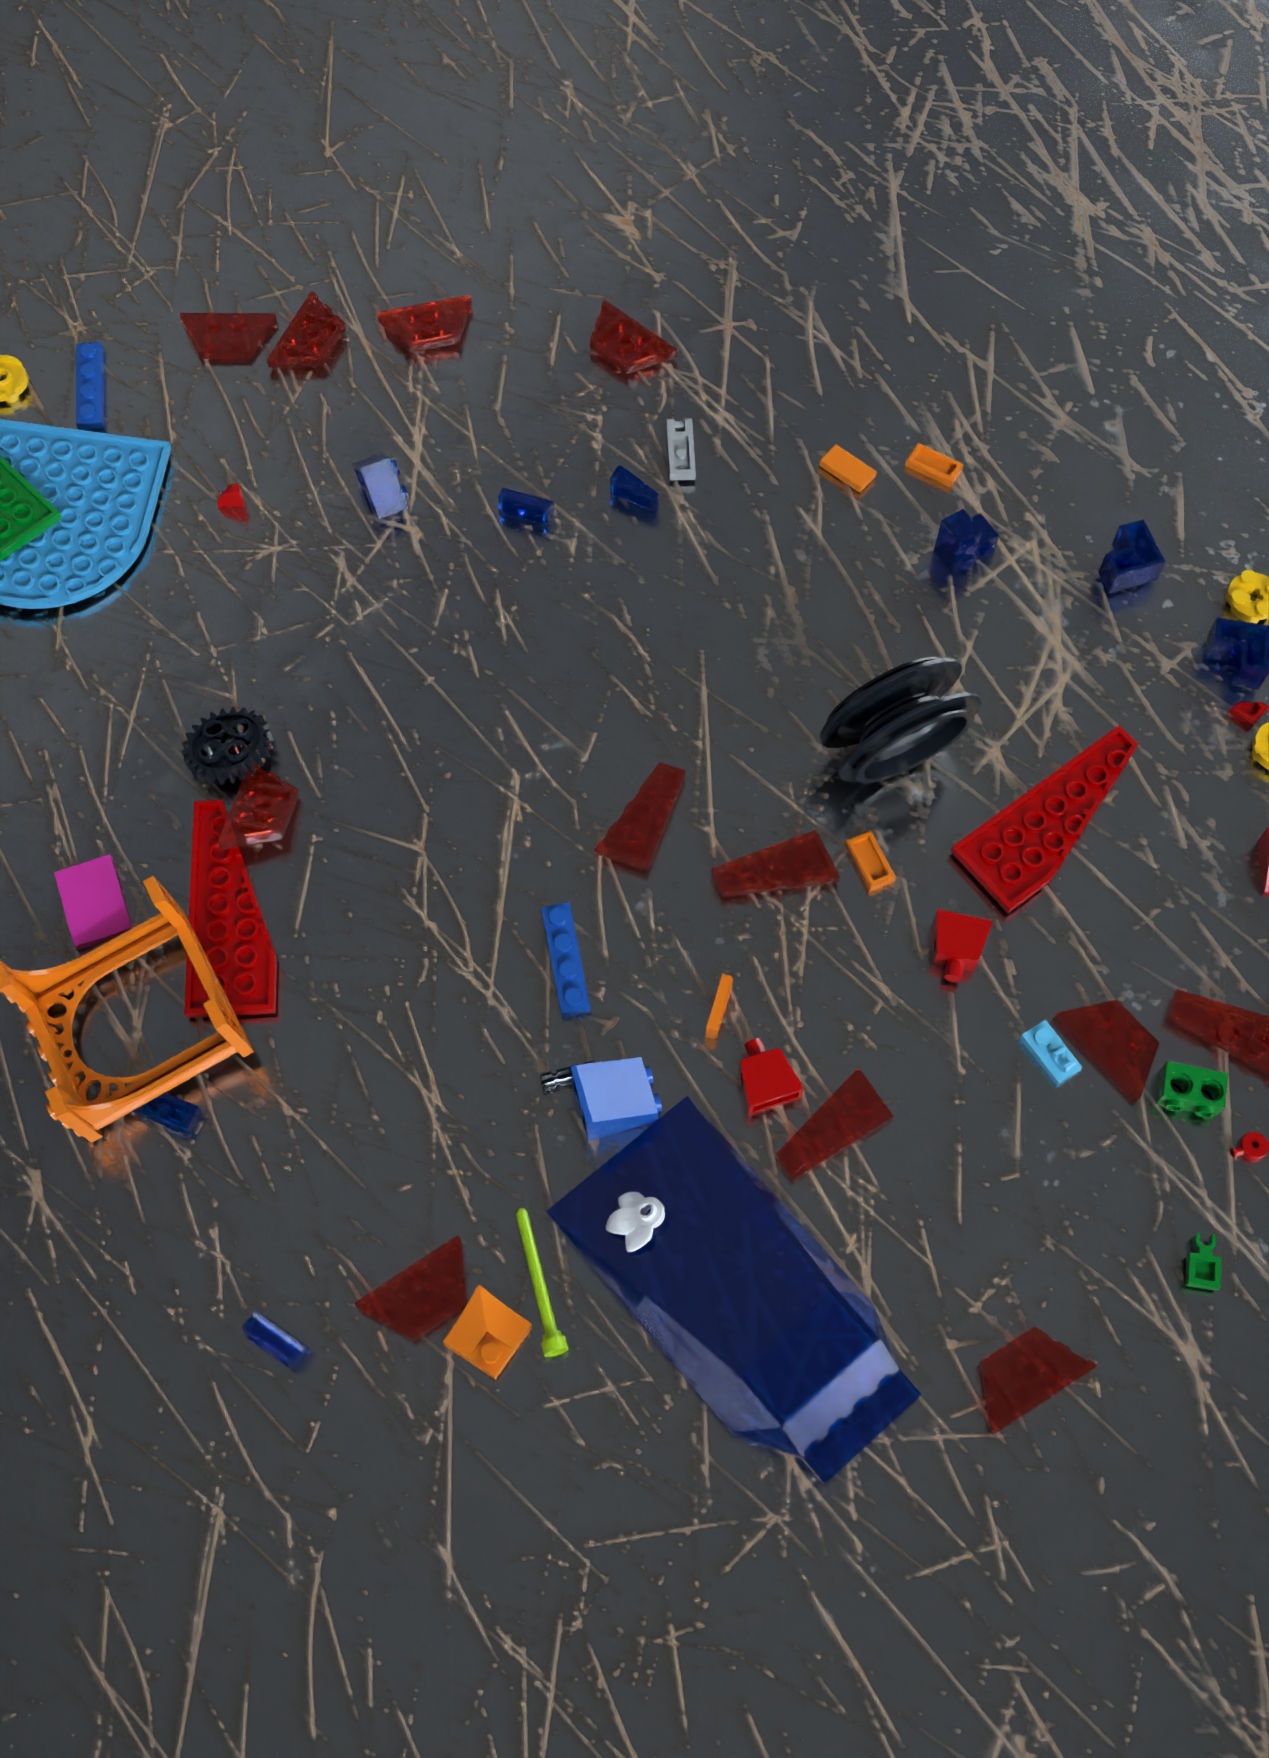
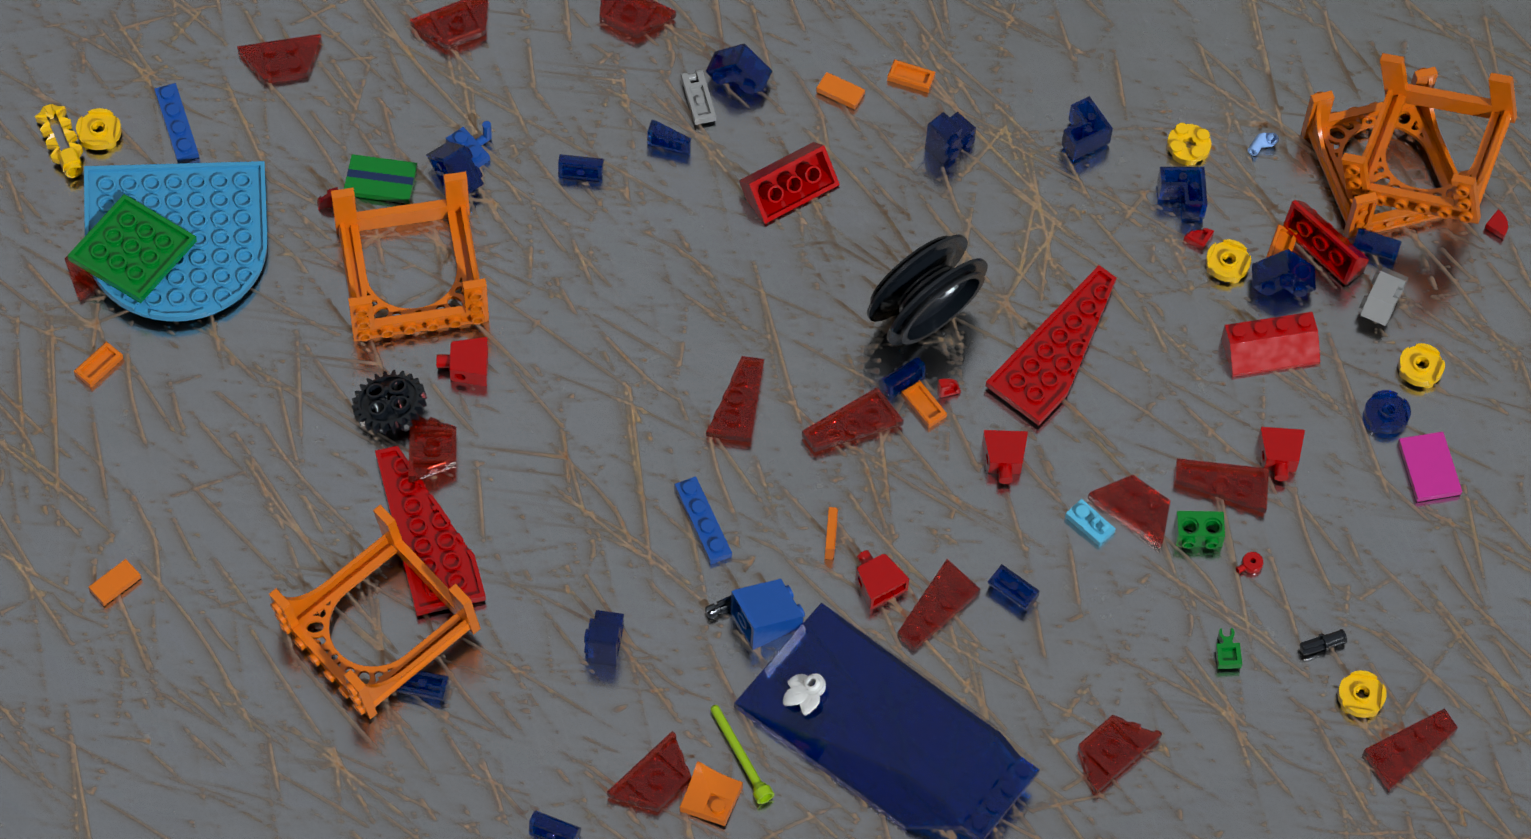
camera: 15 degrees left, 5 degrees down
dark pink tile [54,854,132,951] -> none
clear red wing [266,291,346,368] -> none
none -> orange arch [331,171,489,341]
none -> green tile [344,154,418,204]
none -> red torso [436,337,488,386]
none -> blue plate [446,121,492,172]
none -> clear blue brick [584,610,624,667]
none -> clear blue brick [705,43,772,95]
none -> red slope [739,142,840,224]
none -> clear blue brick [878,357,925,400]
none -> red tile [937,379,961,398]
none -> clear blue brick [988,564,1040,611]

